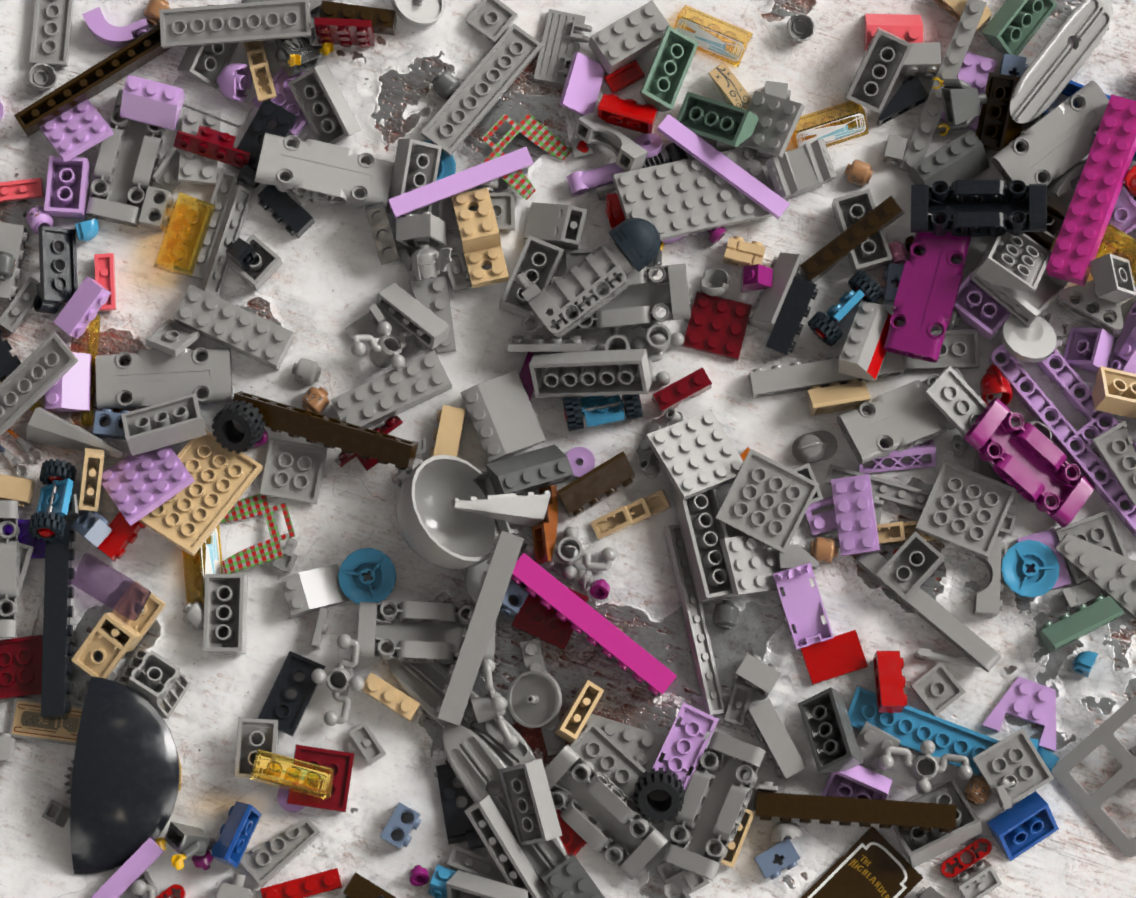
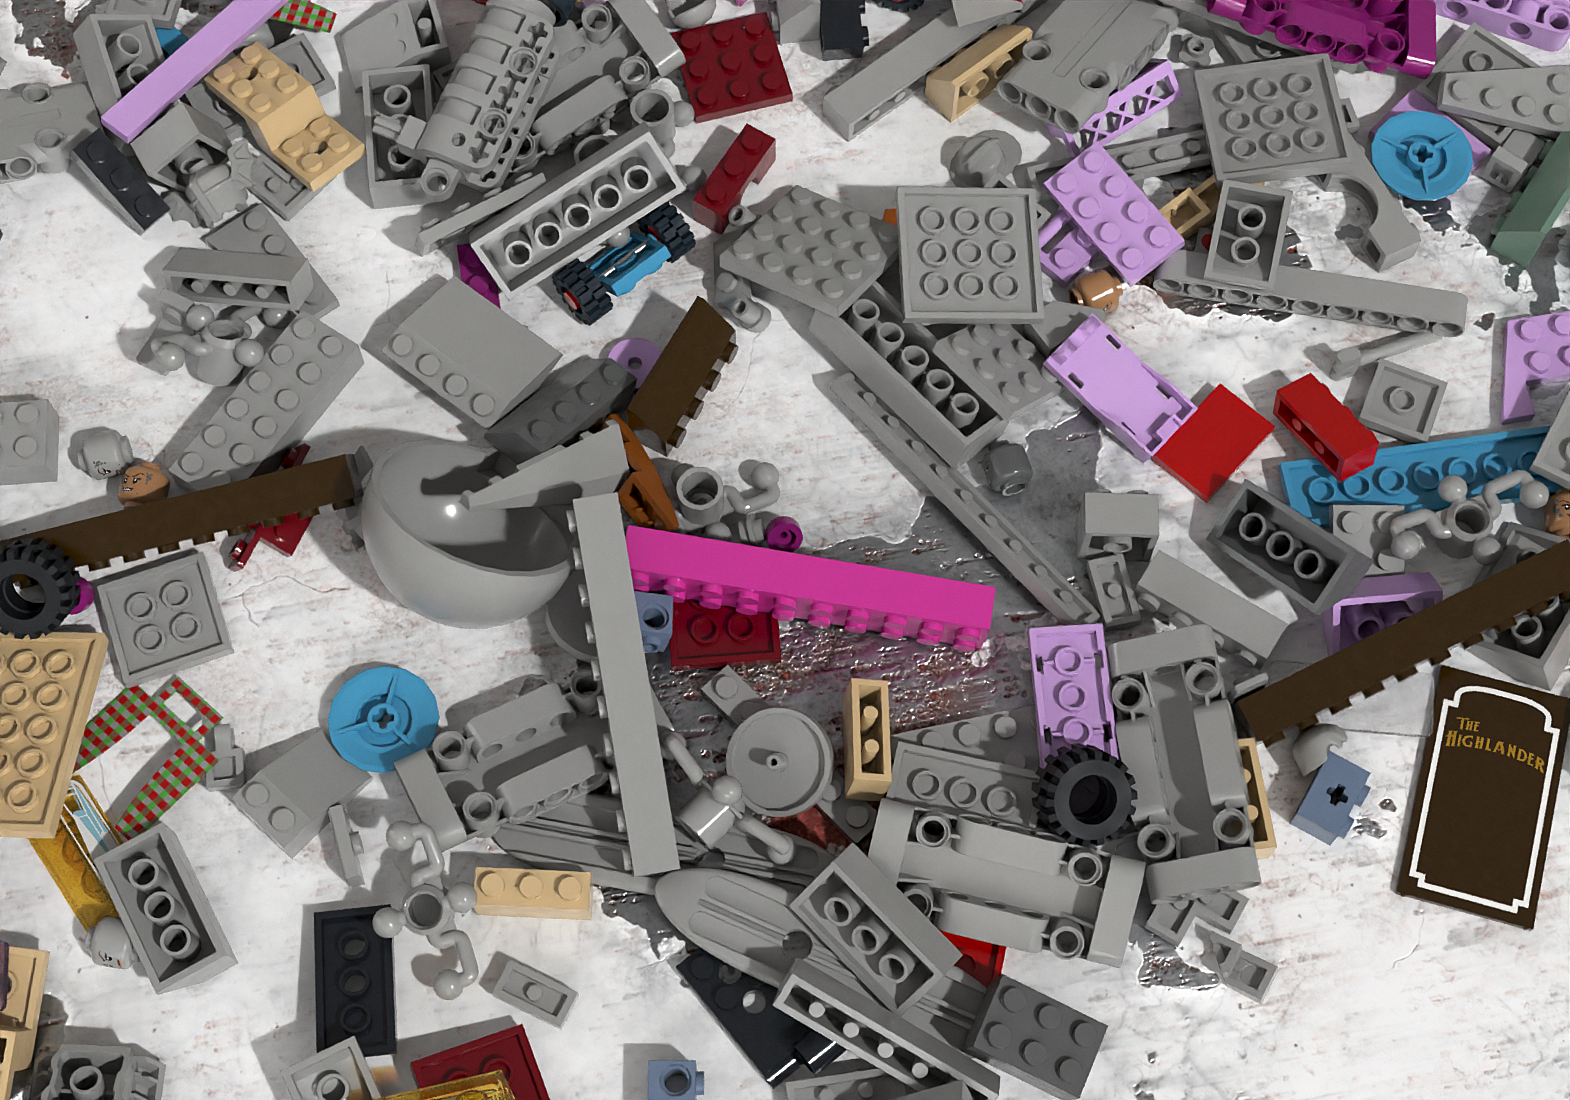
camera: 30 degrees left, 10 degrees down
tan brick [429,405,466,458] -> none
tan slope [590,490,671,540] -> none

